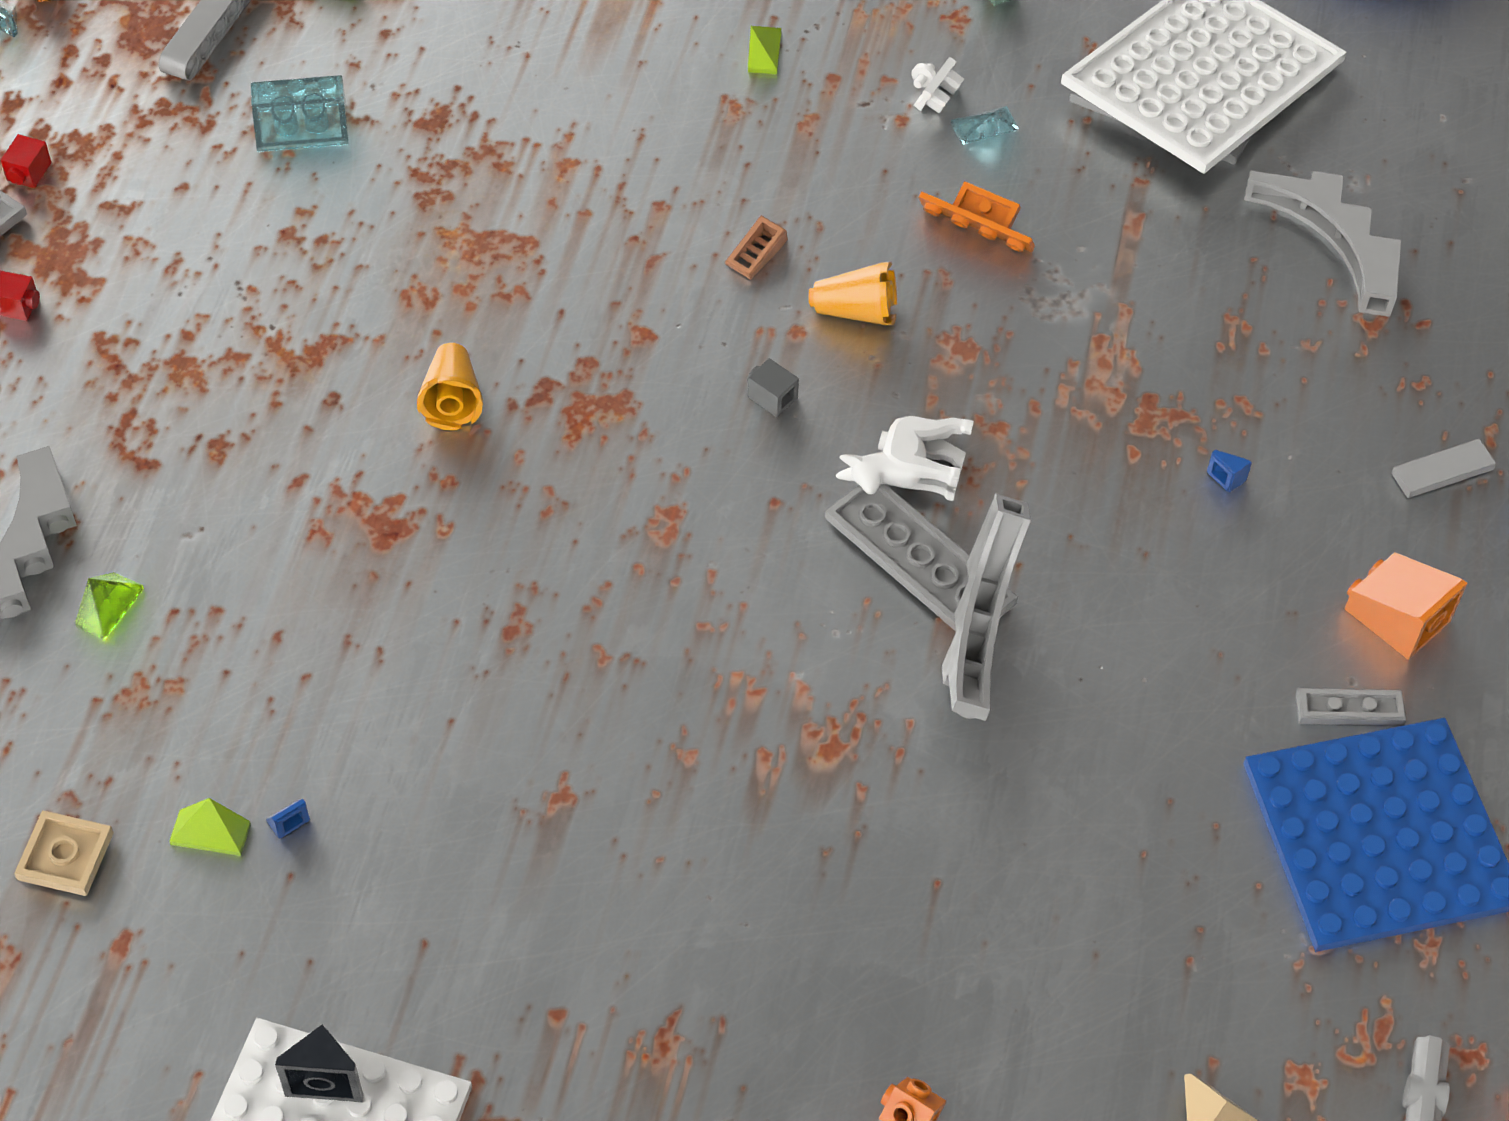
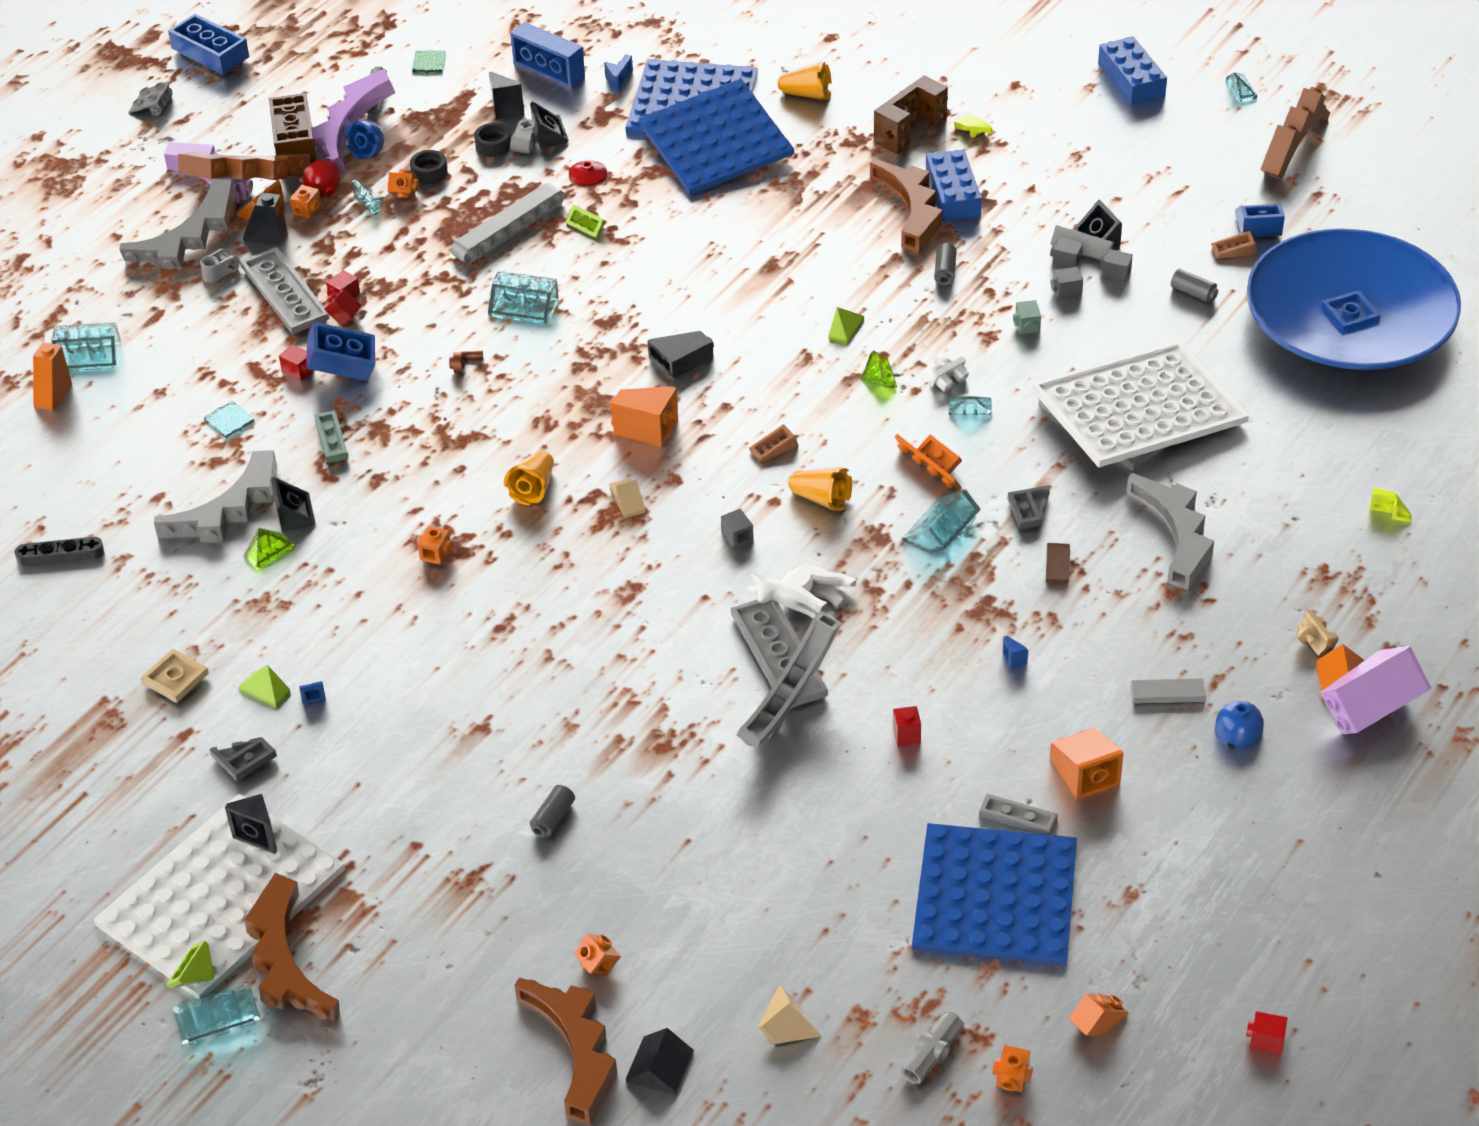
camera: 25 degrees right, 10 degrees down
none -> dark grey wing [209,737,277,781]
none -> black slope [271,476,316,531]
none -> blue brick [307,322,376,381]
none -> sand green plate [314,410,348,463]
none -> red brick [324,289,362,326]
none -> orange brick [417,526,453,565]
none -> copper plate [449,350,483,373]
none -> dark grey brick [530,785,575,837]
none -> orange slope [610,387,678,447]
none -> tan slope [610,478,646,518]
none -> slope [647,330,714,378]
none -> clear neon green slope [861,350,897,389]
none -> red brick [893,706,921,746]
none -> clear light blue slope [901,489,981,554]
none -> dark grey wing [1007,485,1050,529]
none -> reddish brown slope [1046,543,1070,583]

